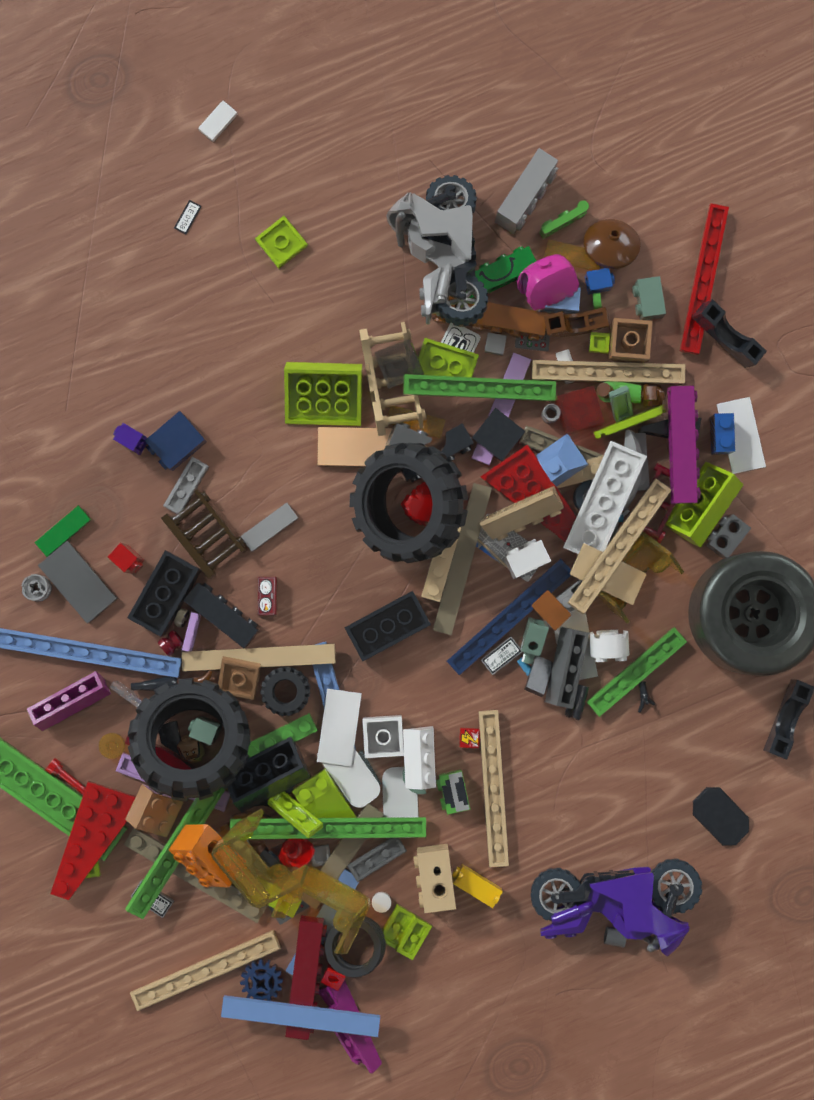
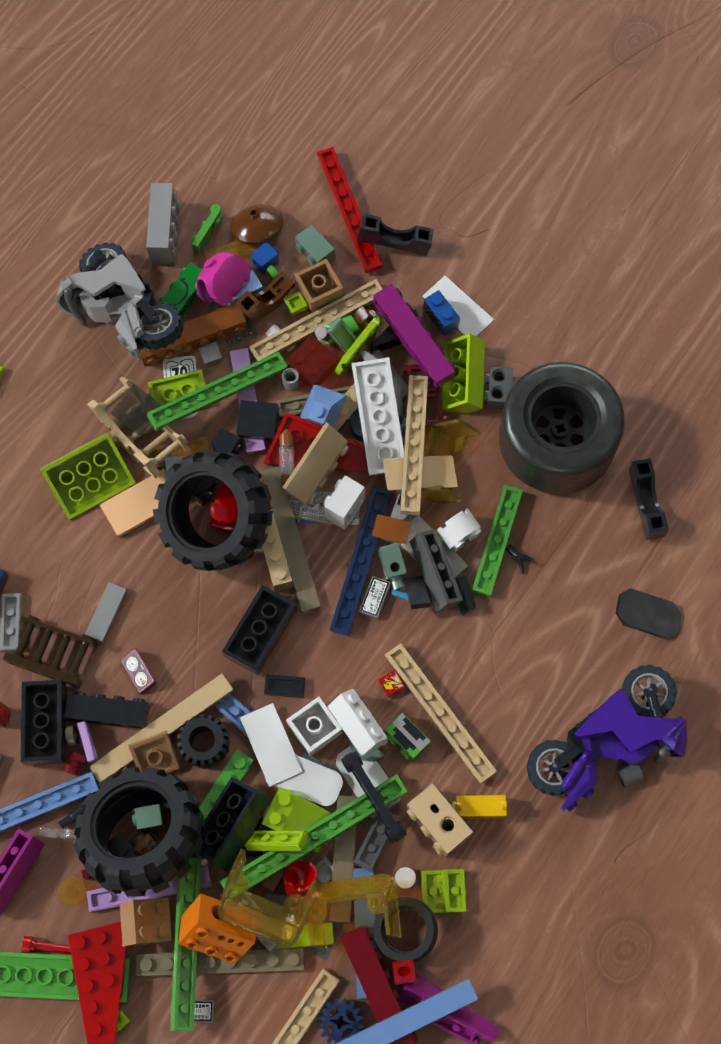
camera: 30 degrees left, 15 degrees down
none -> black tile [264,674,306,698]
none -> clear piece [279,429,295,486]
none -> black piece [341,751,407,843]

